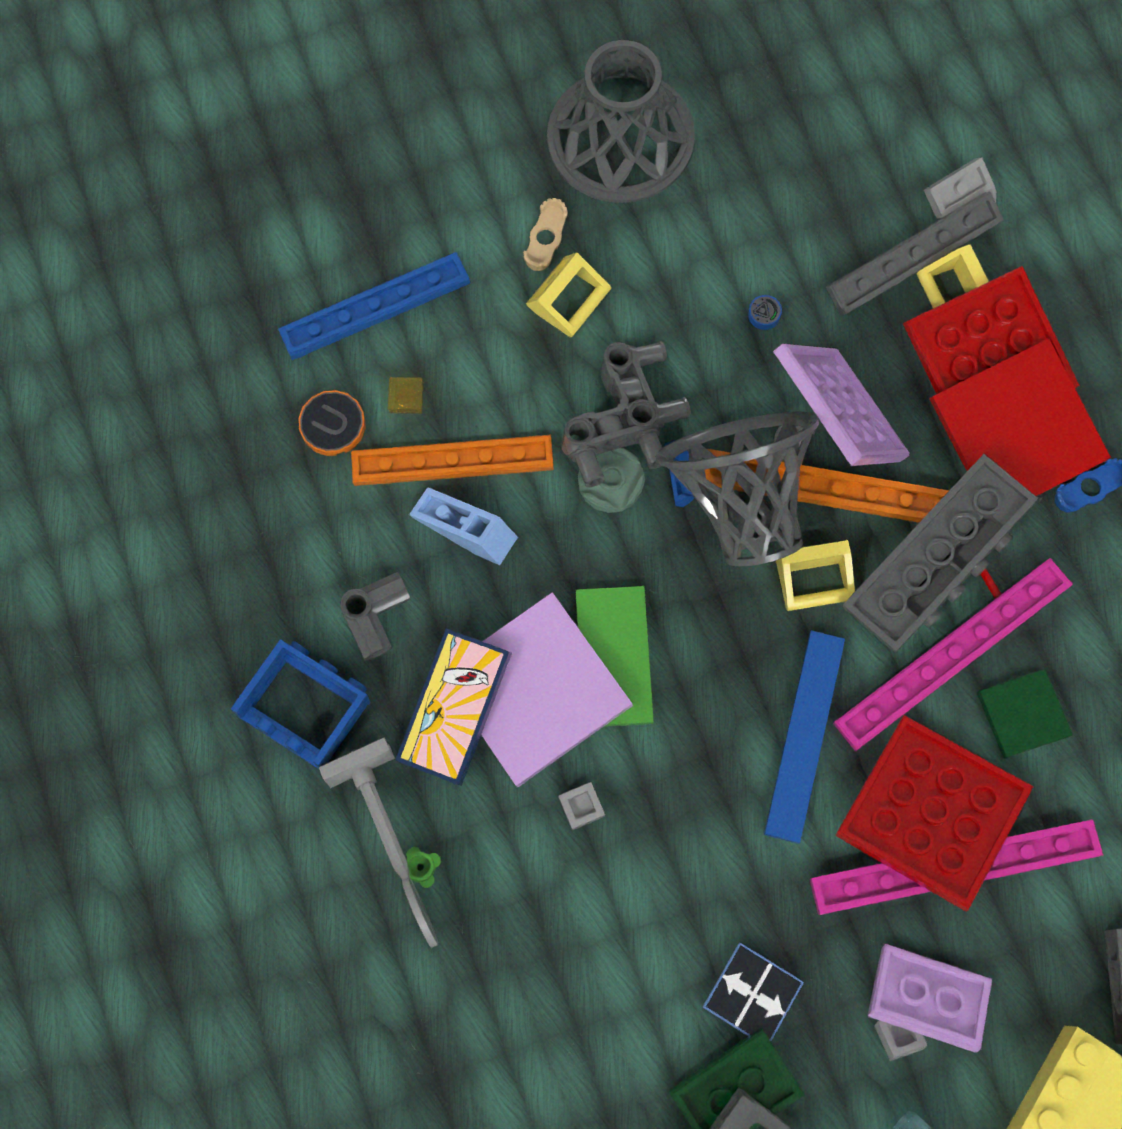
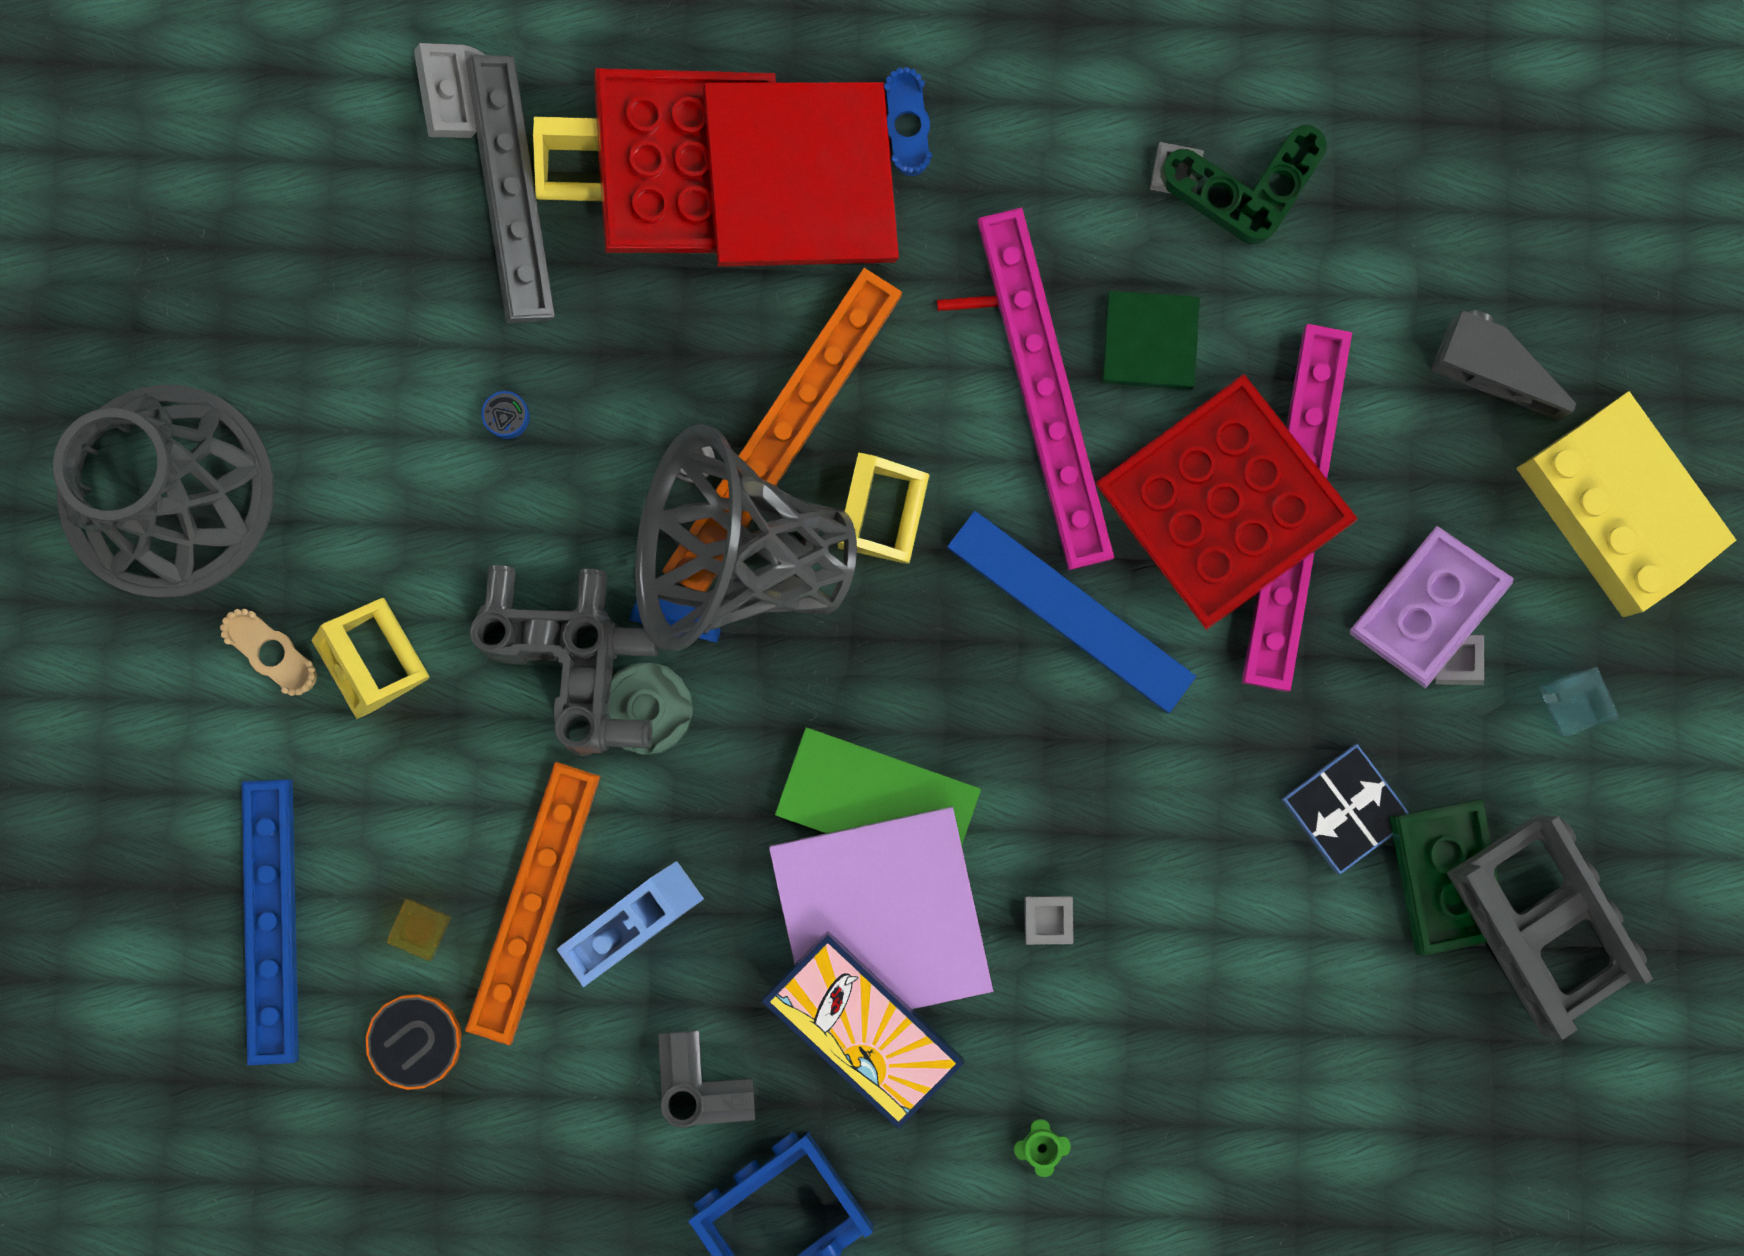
camera: 75 degrees left, 10 degrees up
light grey piece [319,738,439,948] -> none
lavender tile [773,344,909,466] -> none
dark grey plate [843,454,1038,653] -> none

